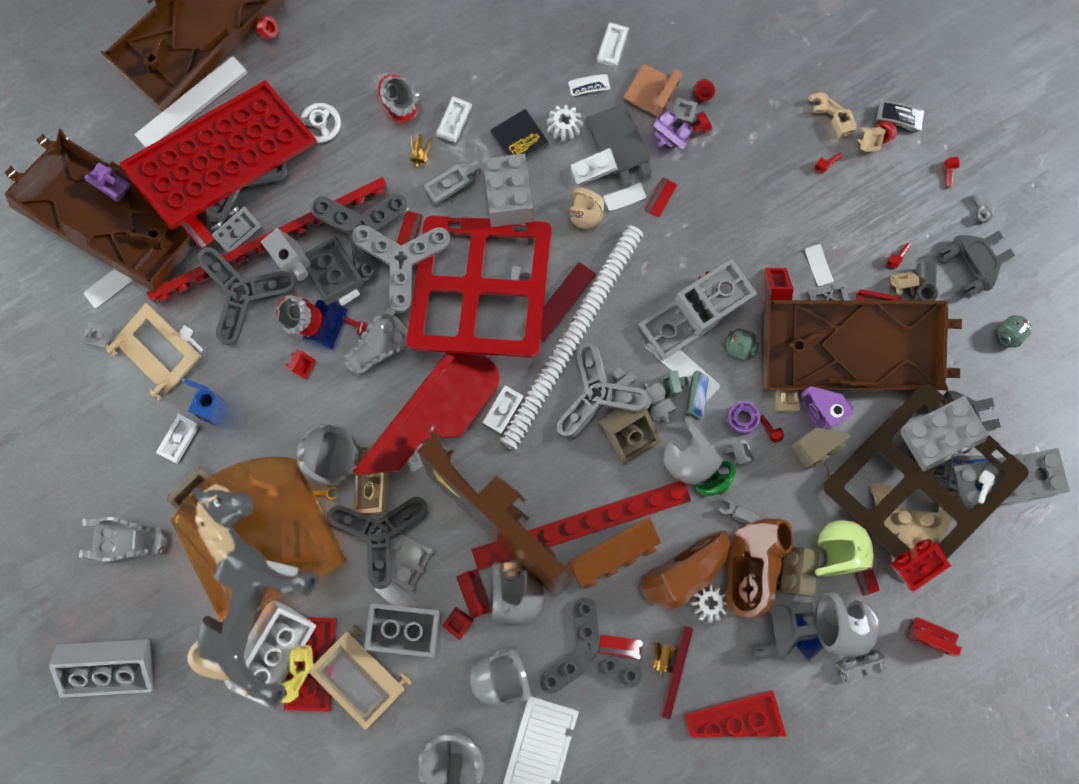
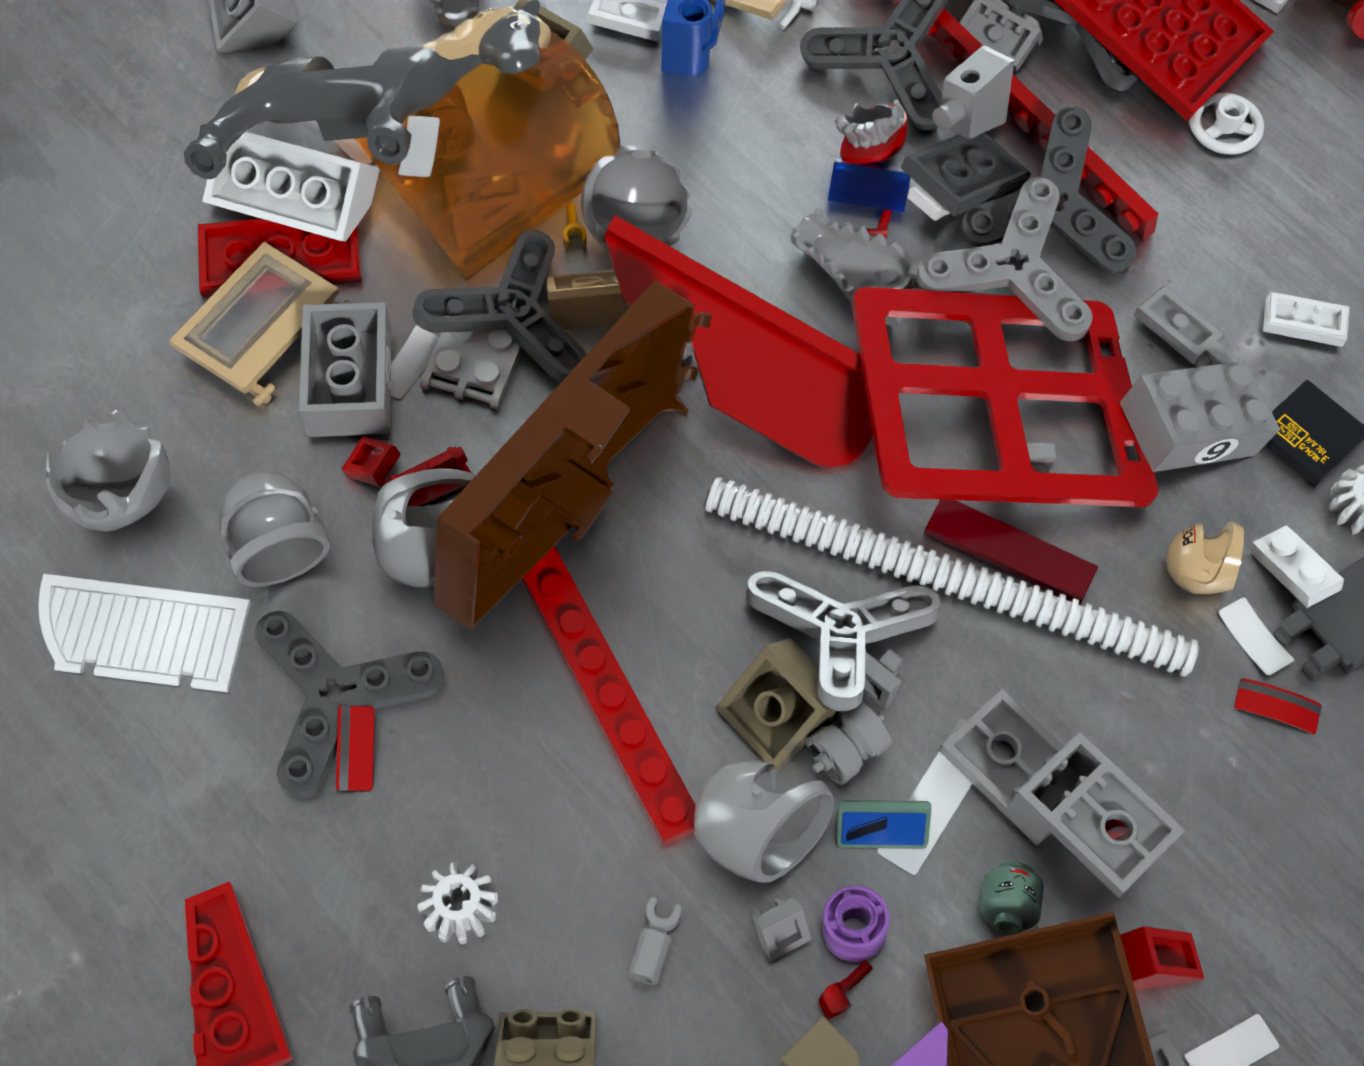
camera: 80 degrees right, 15 degrees down
light yellow piece [280,645,314,703] -> none
red tile [285,349,316,380] -> none
light grey hair [374,72,420,124] -> none
red sticker [397,211,423,245] -> none
pearl gold piece [410,134,433,167] -> none
white plate [482,385,524,435] -> none
dark orange slope [568,517,661,589] -> none
dark orange piece [639,530,731,609] -> none
pearl gold piece [653,642,678,678] -> none
dark red tile [659,626,693,719] -> none
sand green tile [660,370,689,398] -> none
green piece [695,460,736,496] -> none
dark orange piece [726,518,793,618] -> none
tan tile [775,390,800,412] -> none

